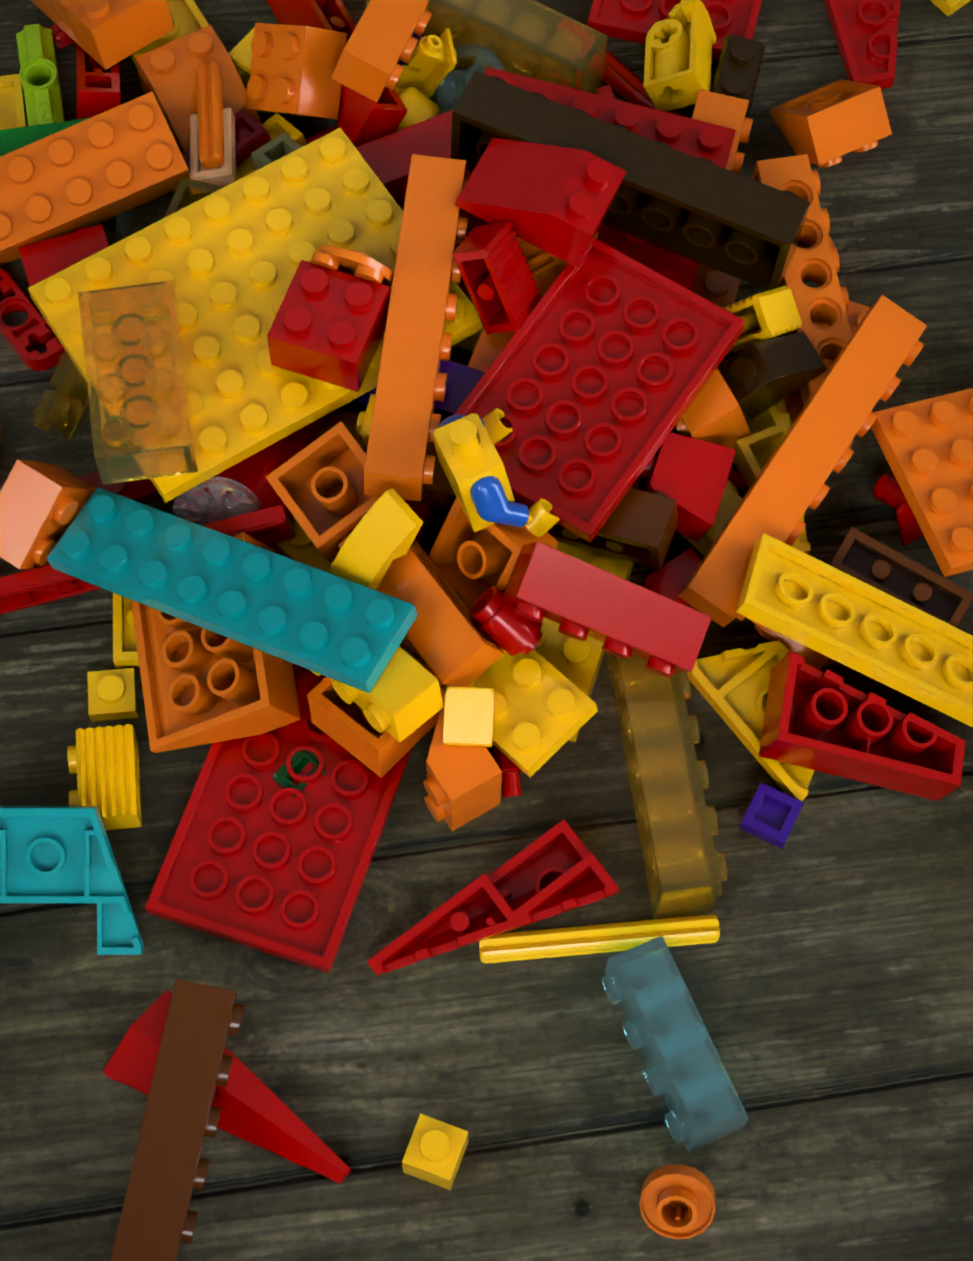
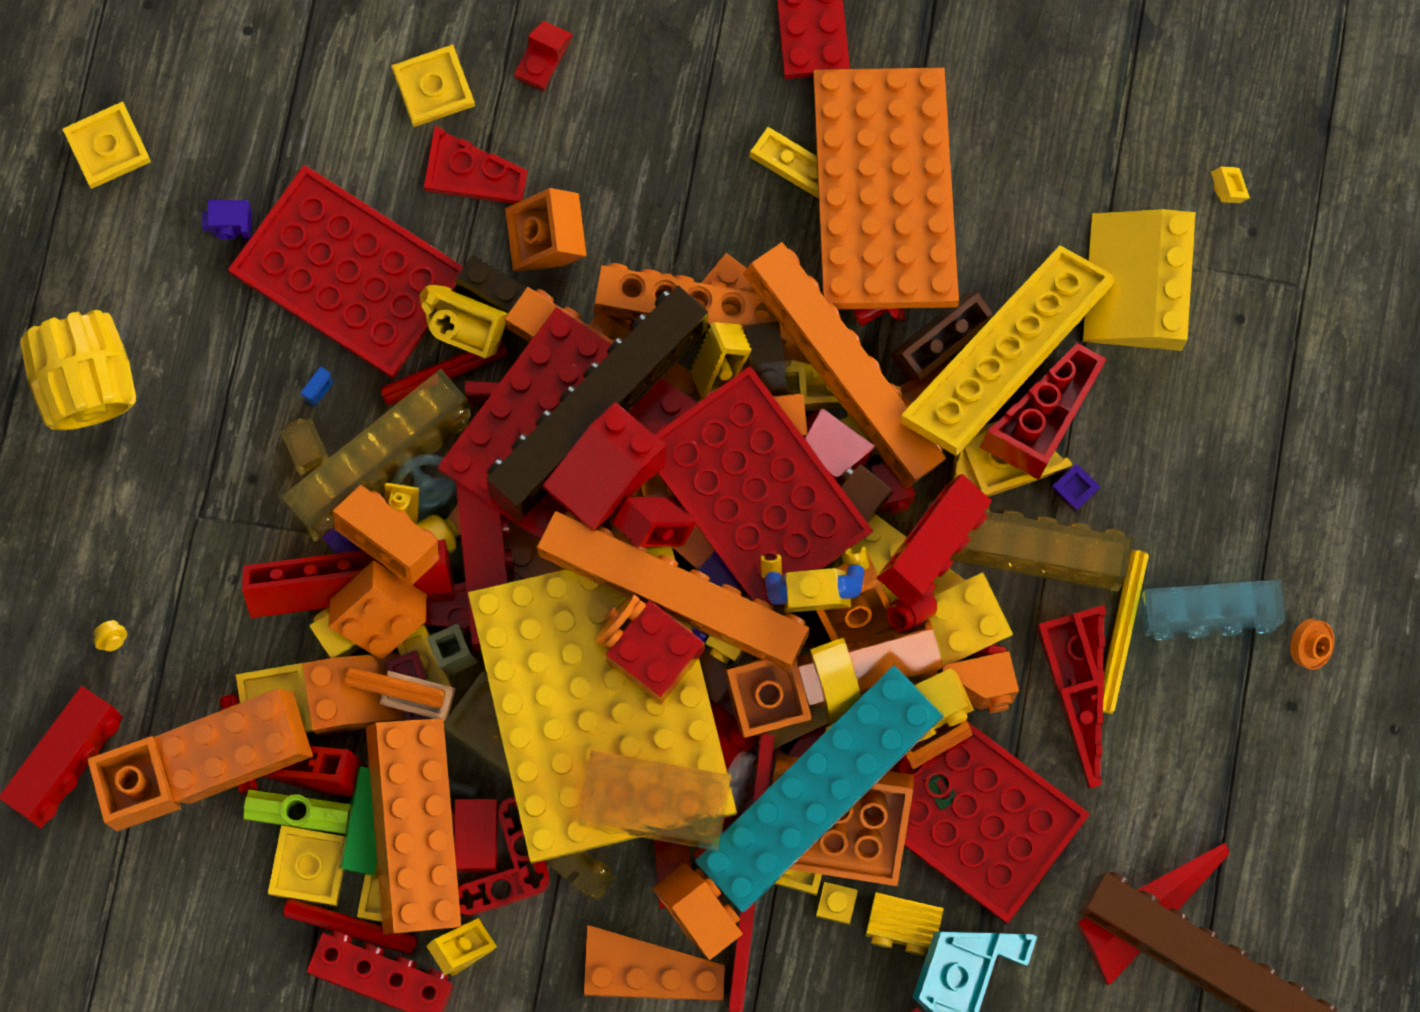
camera: 70 degrees left, 10 degrees up
yellow brick [402,1113,468,1191] -> none
yellow slope [443,686,494,747] -> none

